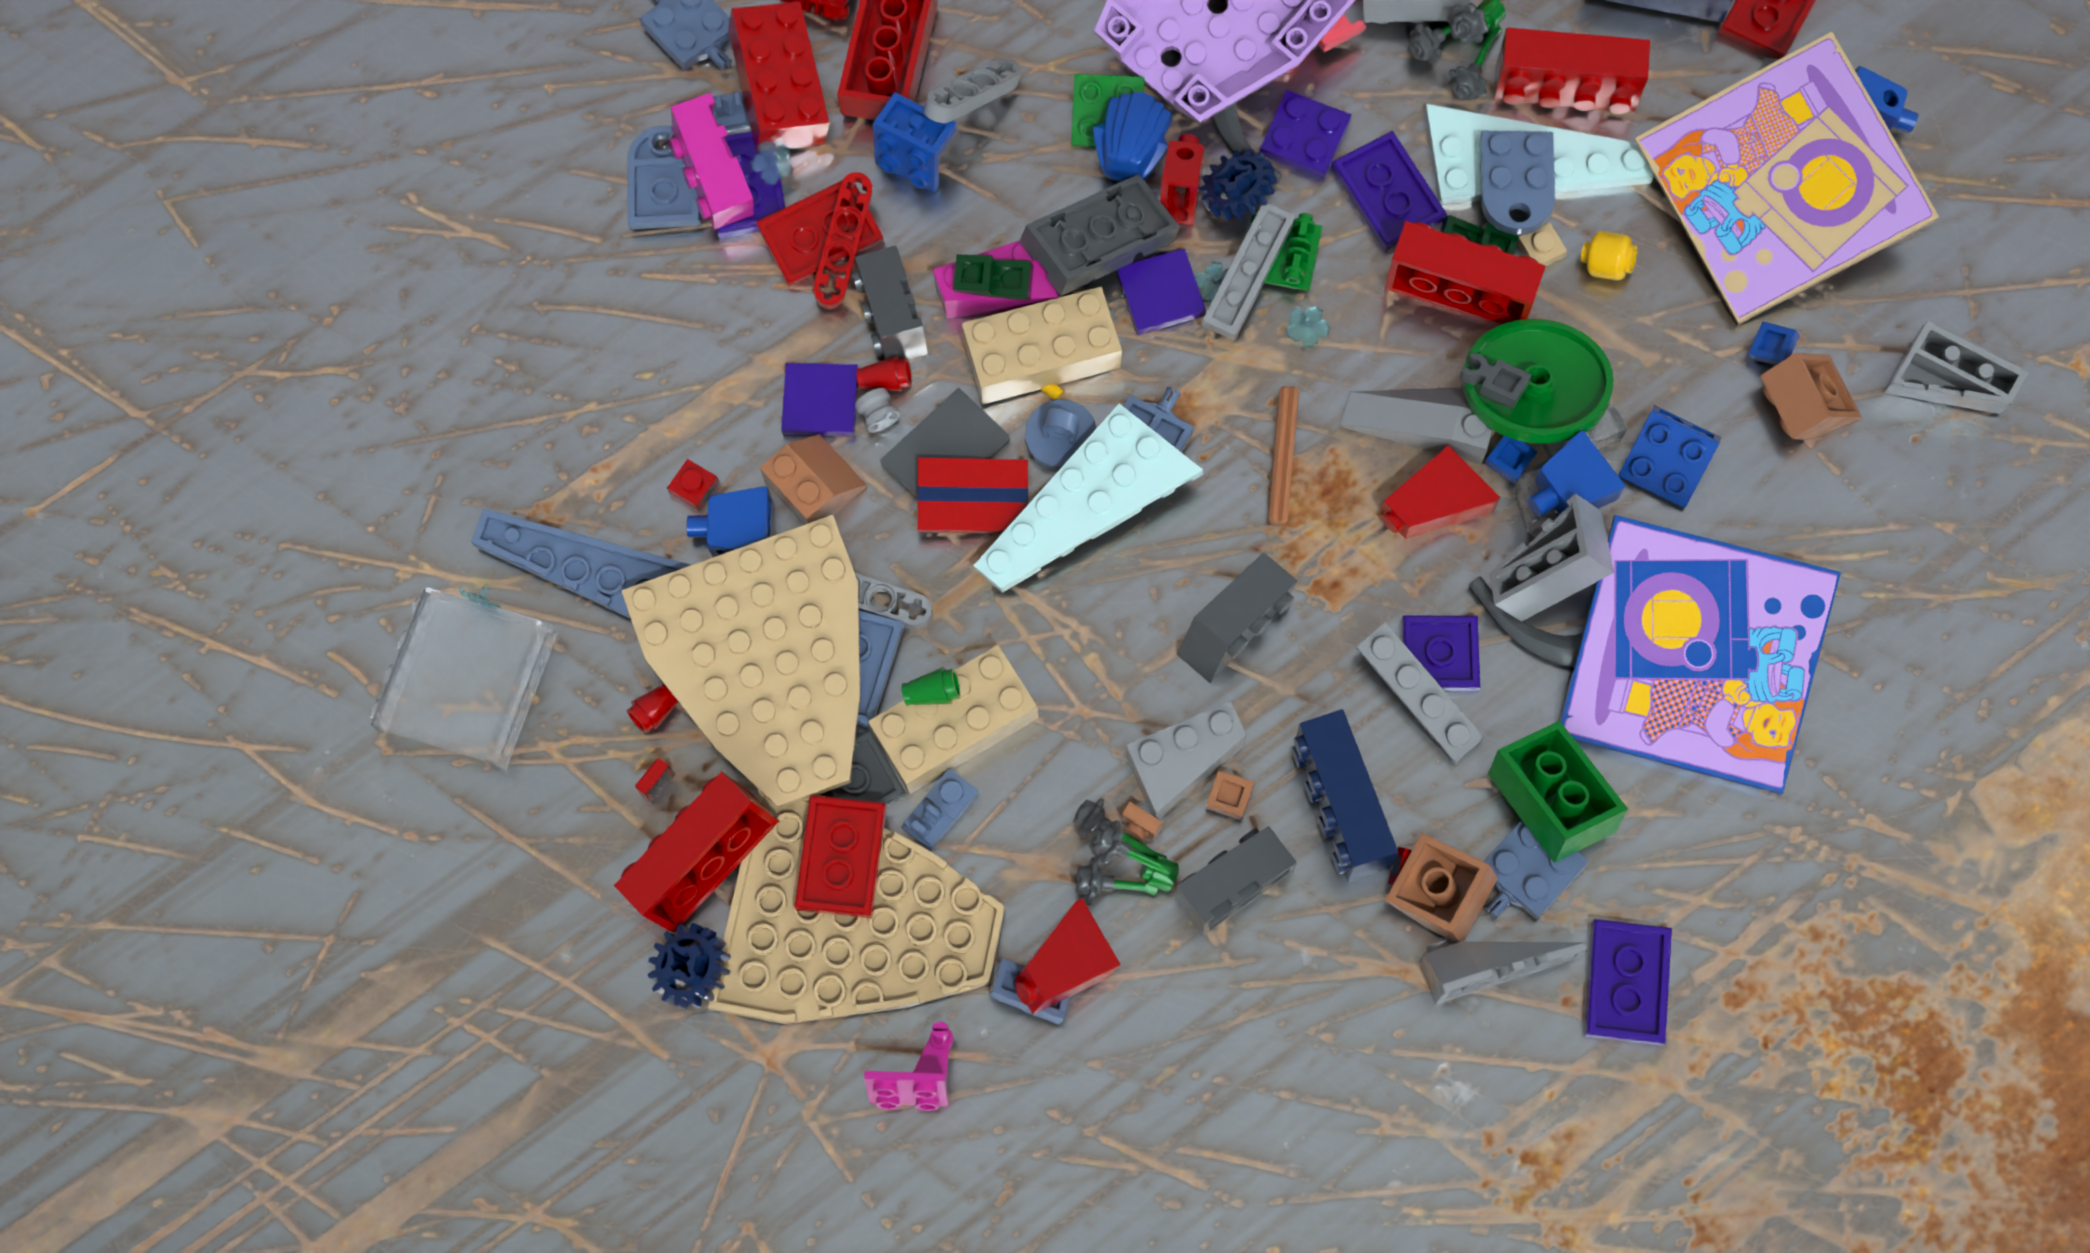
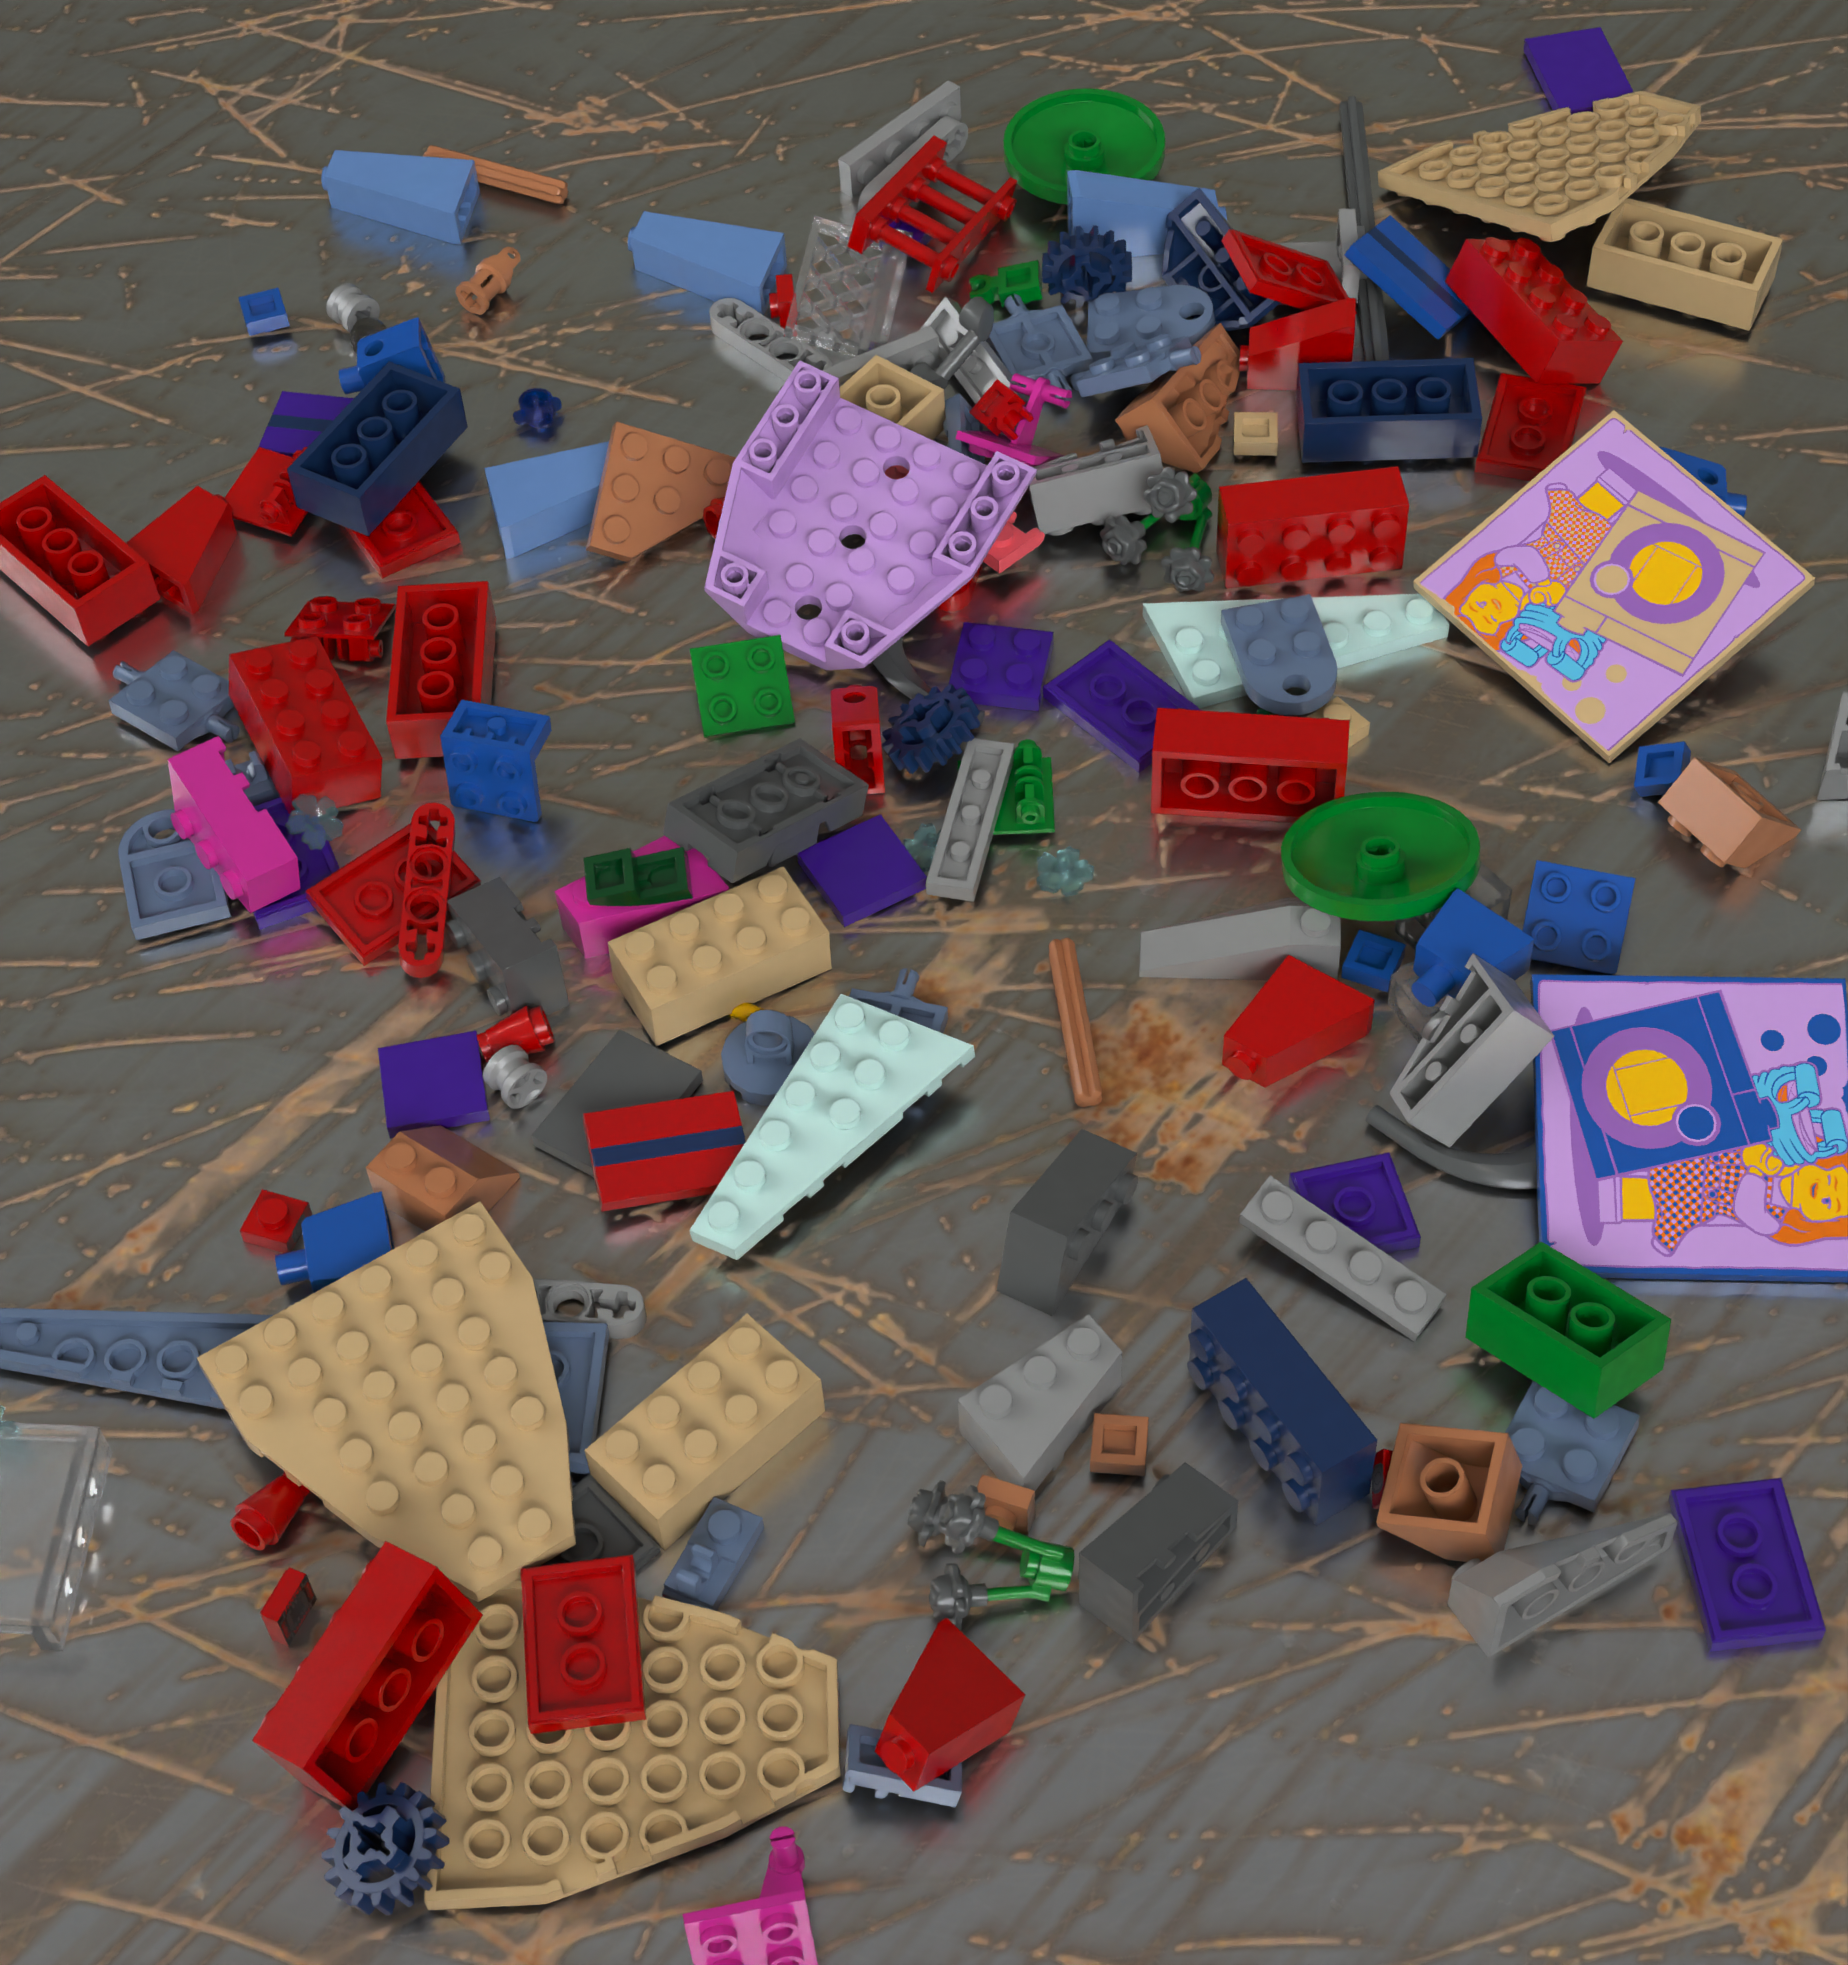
camera: 15 degrees left, 20 degrees down
green cone [902,667,961,706] -> none
light grey beam [923,58,1022,123] -> none
blue hair [1093,92,1172,182] -> none
dark grey plate [1460,353,1532,409] -> none
yellow head [1581,231,1637,281] -> none

